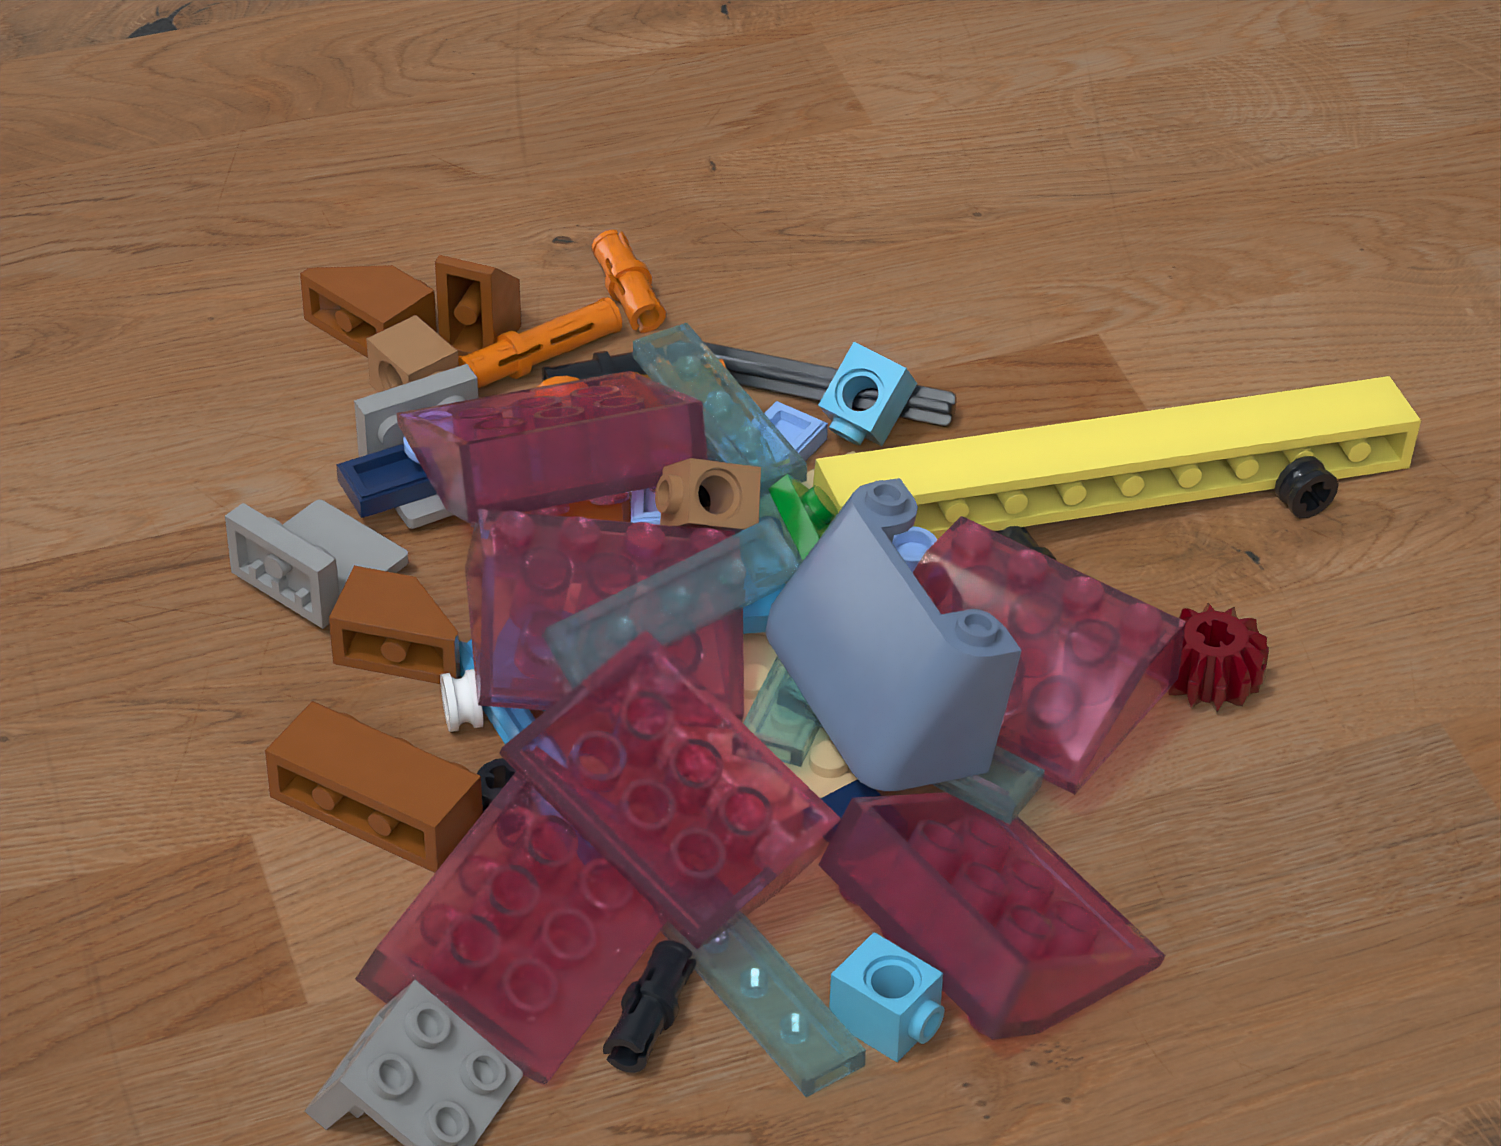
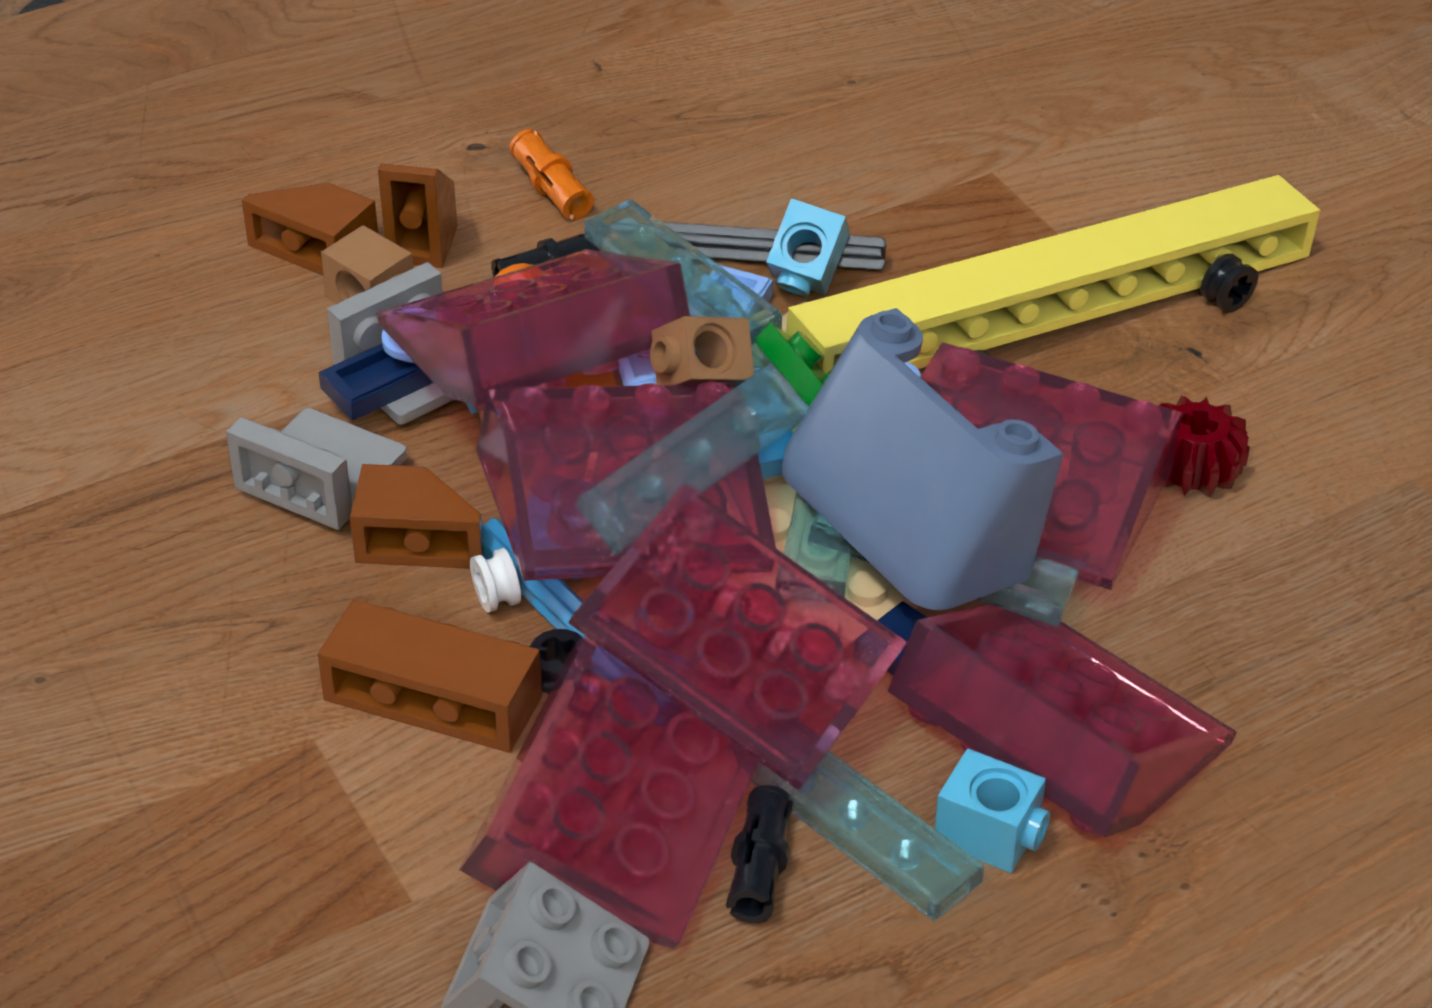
camera: 10 degrees left, 0 degrees up
orange pin [458,297,622,388] -> none

